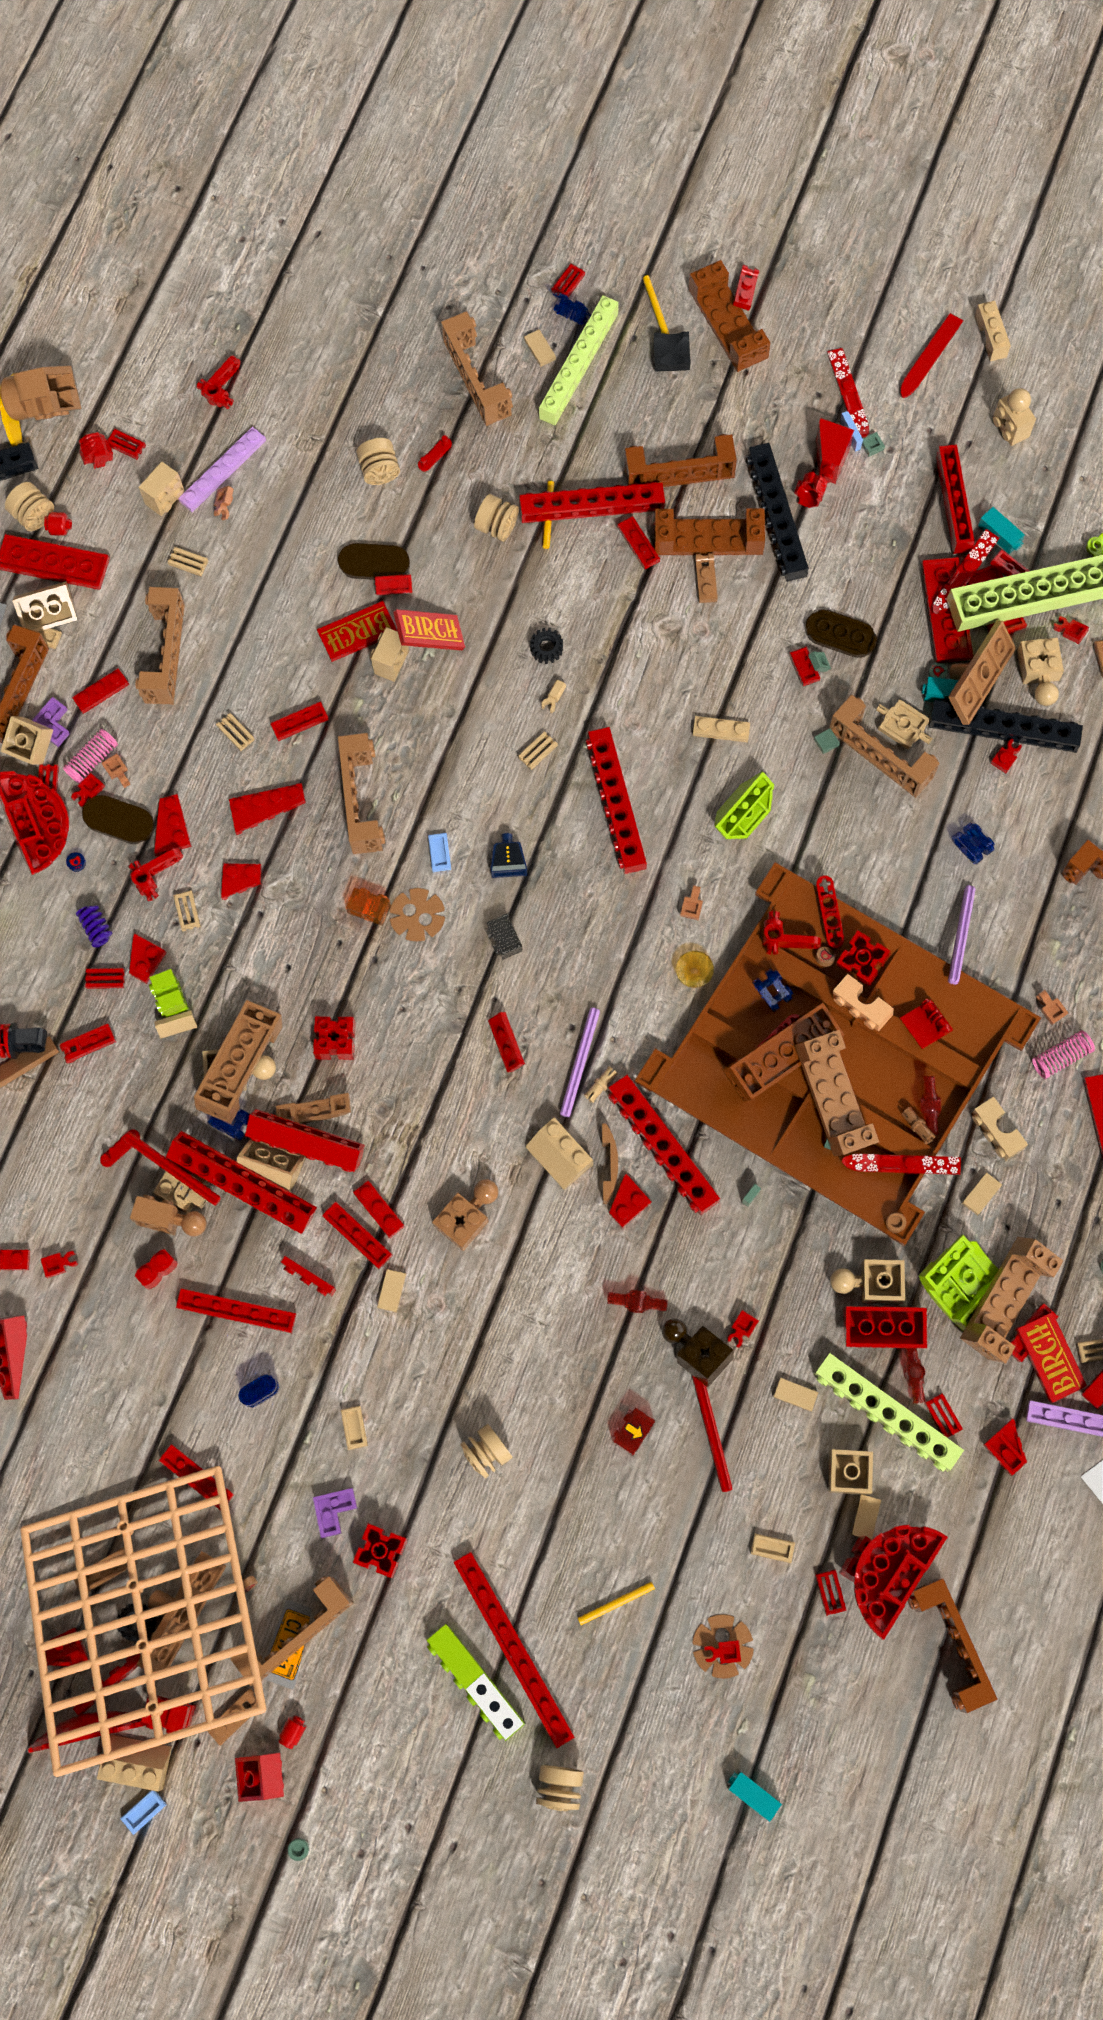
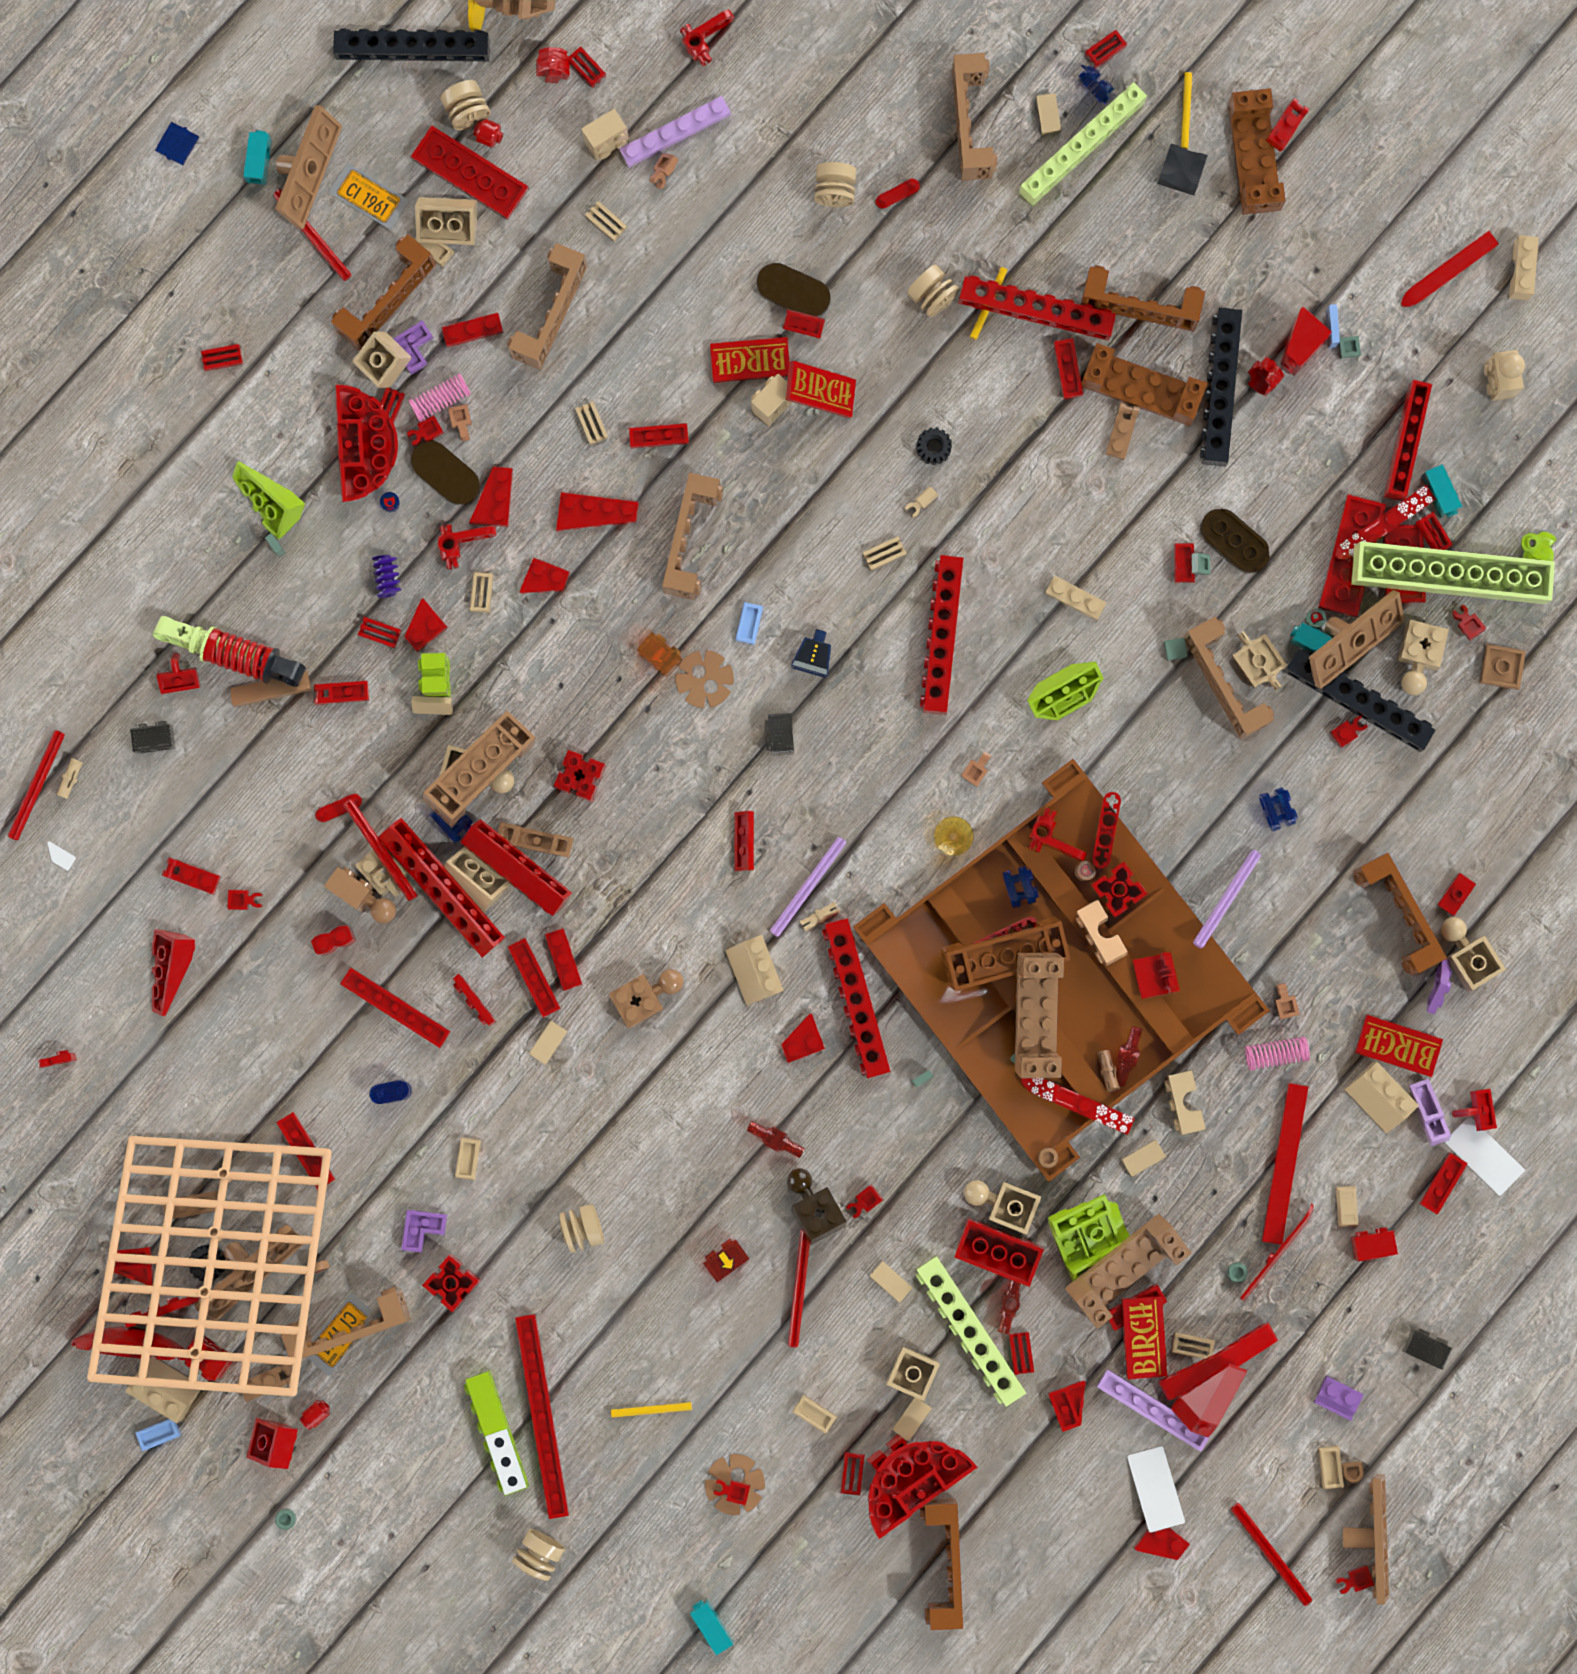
camera: 20 degrees right, 10 degrees up
medium nougat slope [602,1123,618,1204] -> none
red piece [827,348,869,438] -> none

